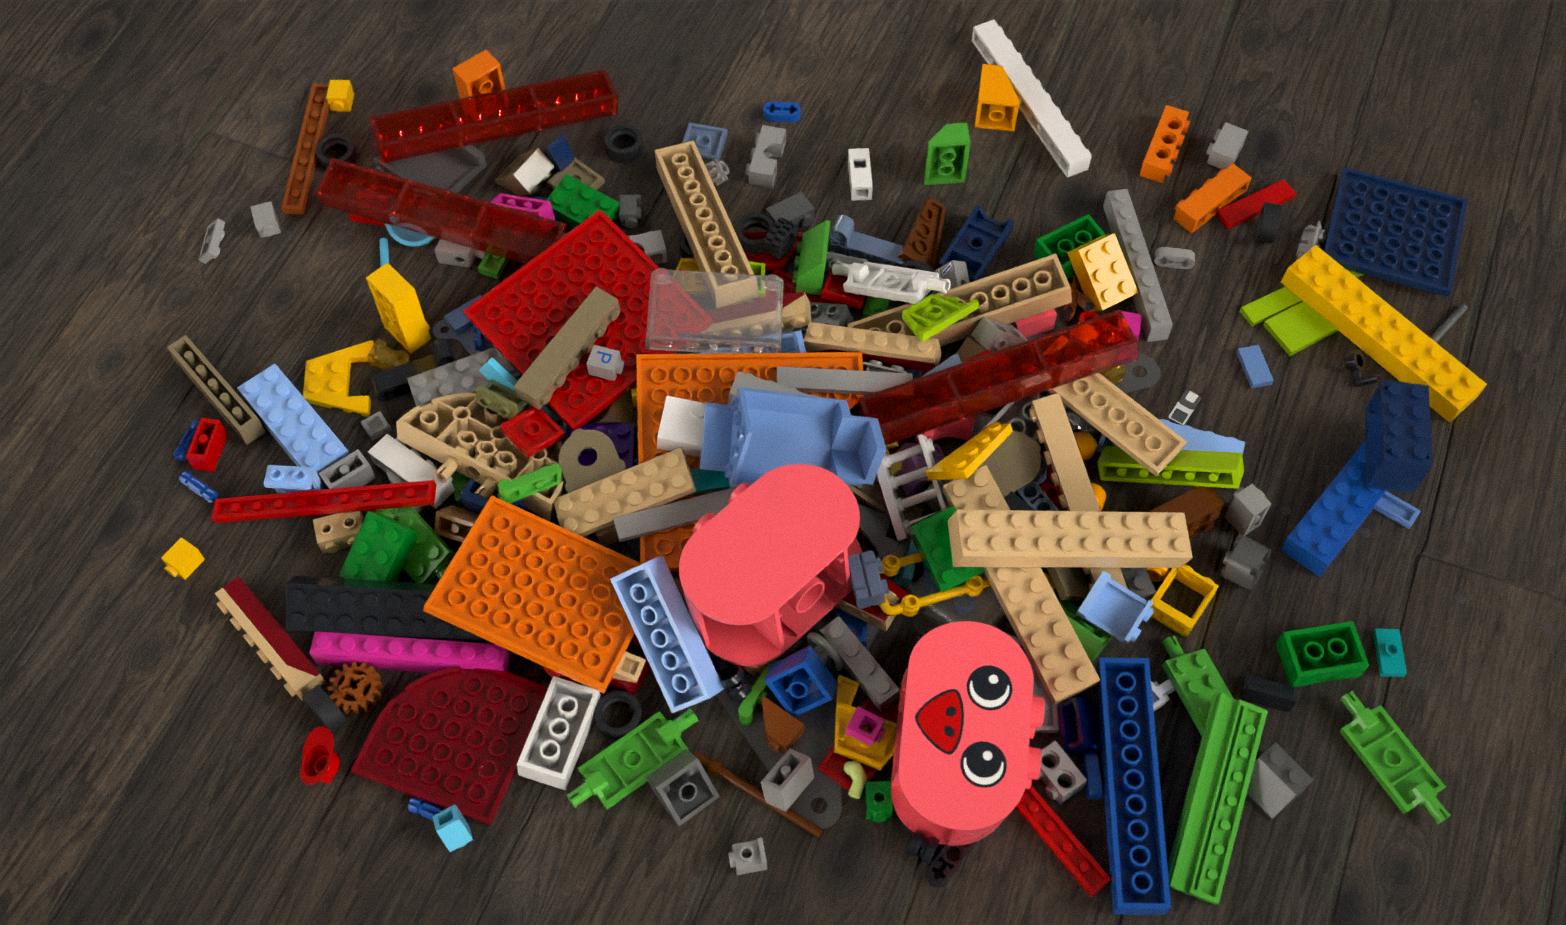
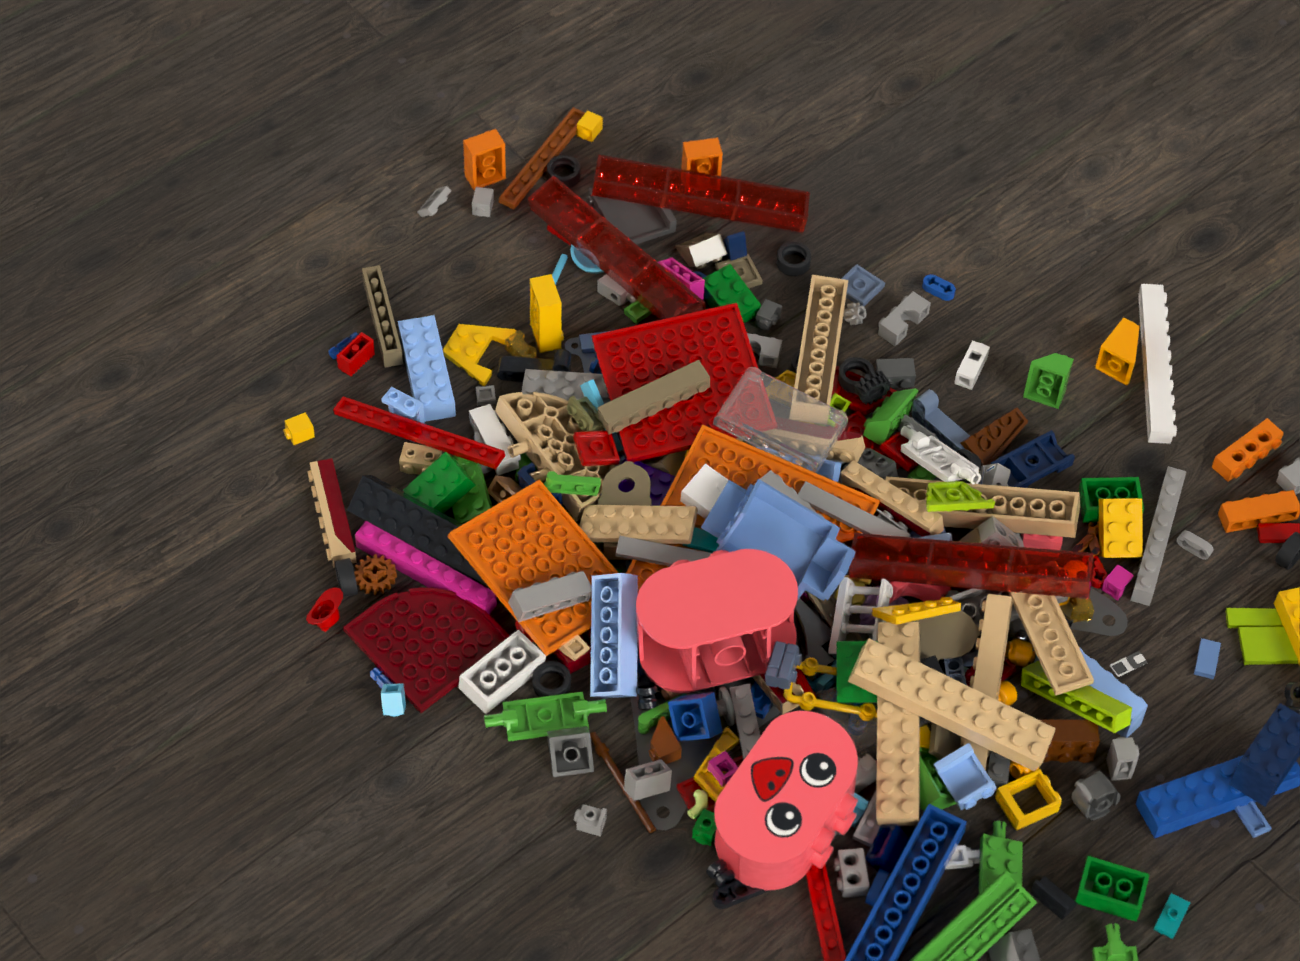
camera: 25 degrees right, 5 degrees down
blue axle [179,471,219,503] -> none
light grey brick [318,449,376,489] -> none
light grey brick [586,345,624,381] -> none
none -> orange brick [463,129,506,190]
none -> light grey brick [508,571,592,622]

